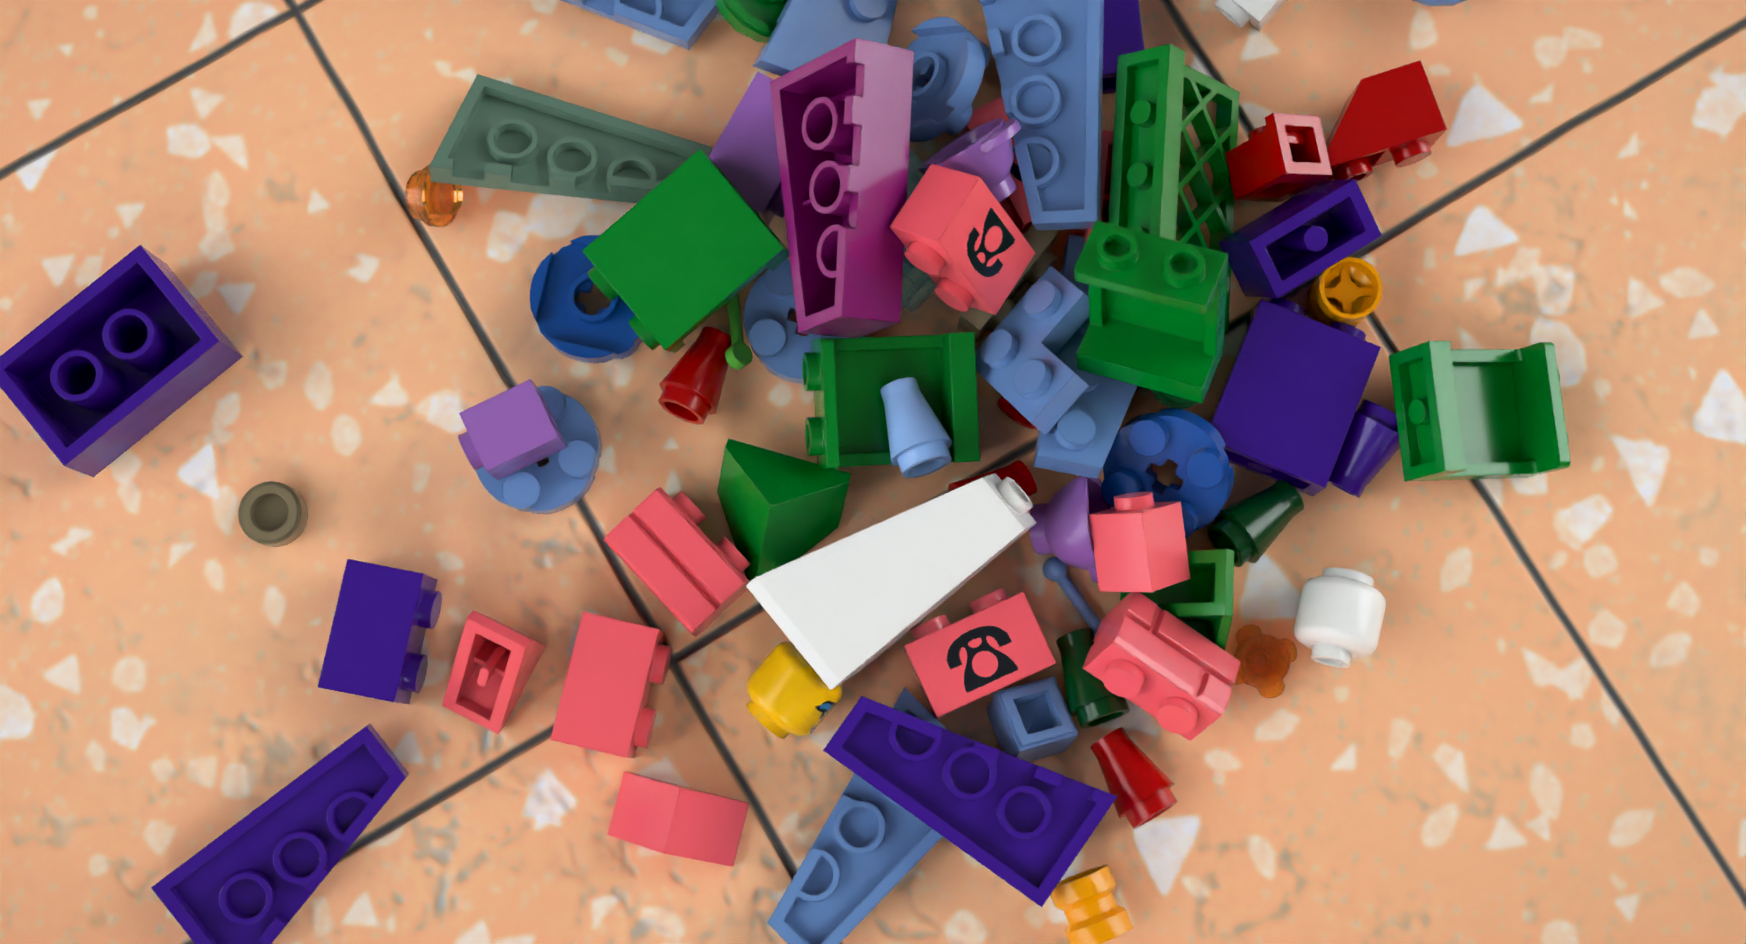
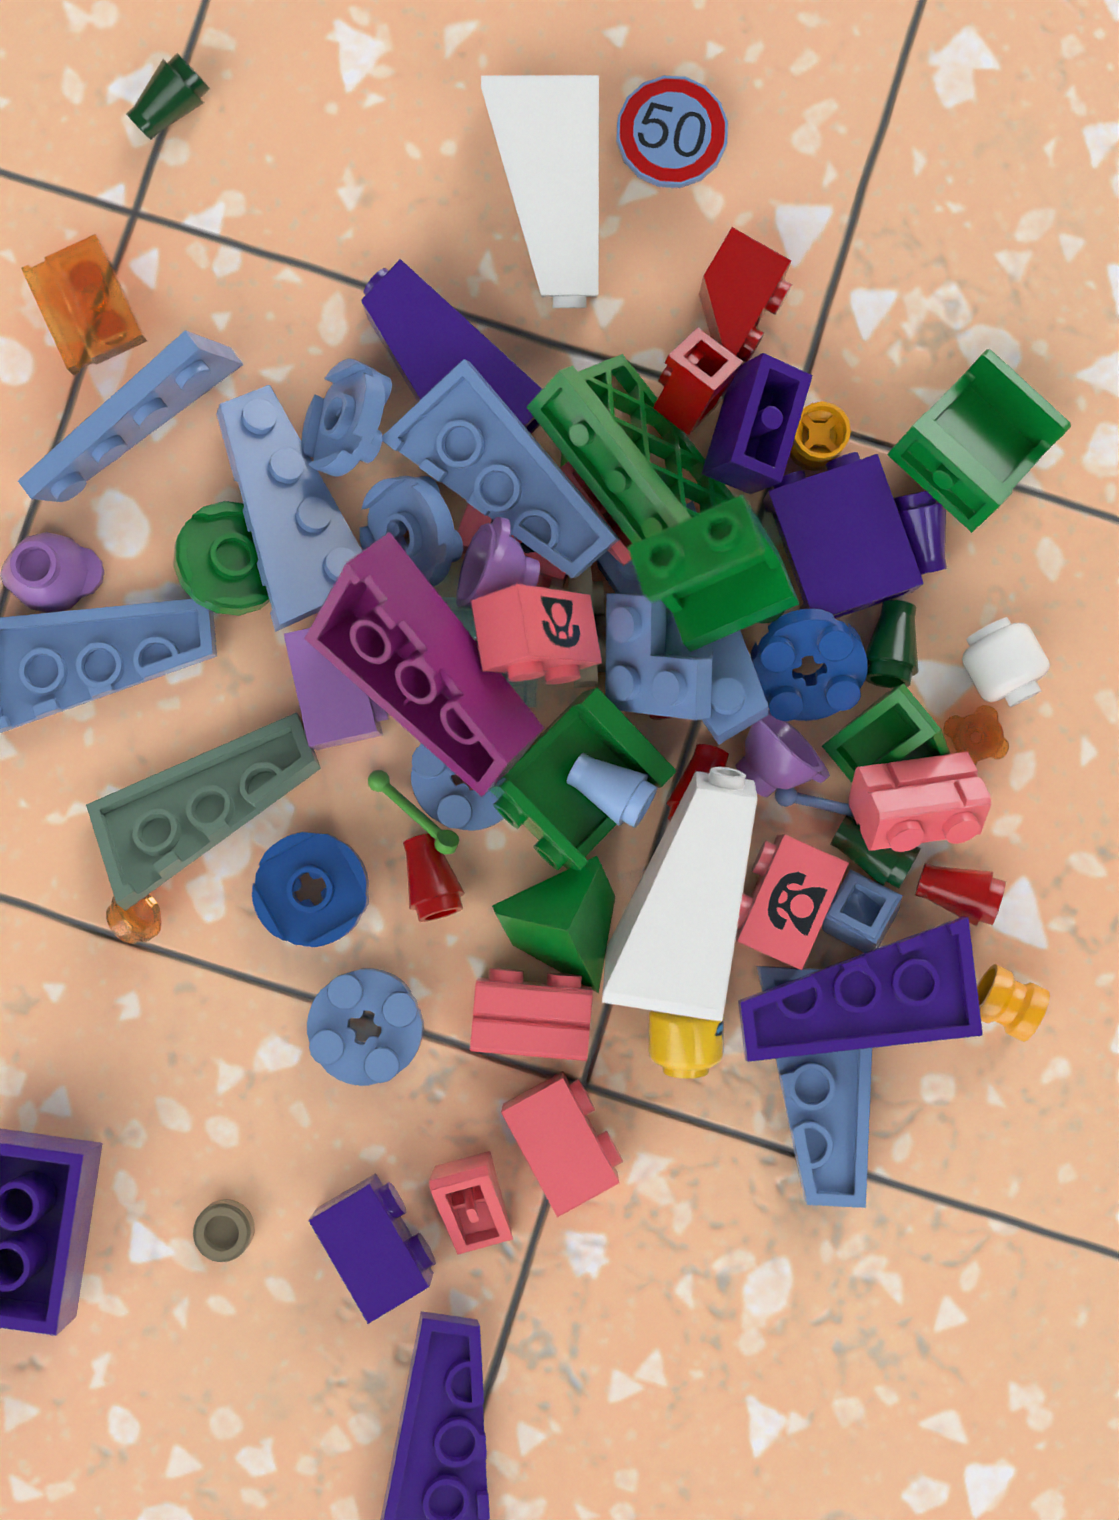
camera: 40 degrees left, 5 degrees up
medium lavender brick [458,379,567,480] -> none
green panel [582,149,789,353] -> none
coral slope [607,771,749,867] -> none
coral brick [1089,491,1191,592] -> none

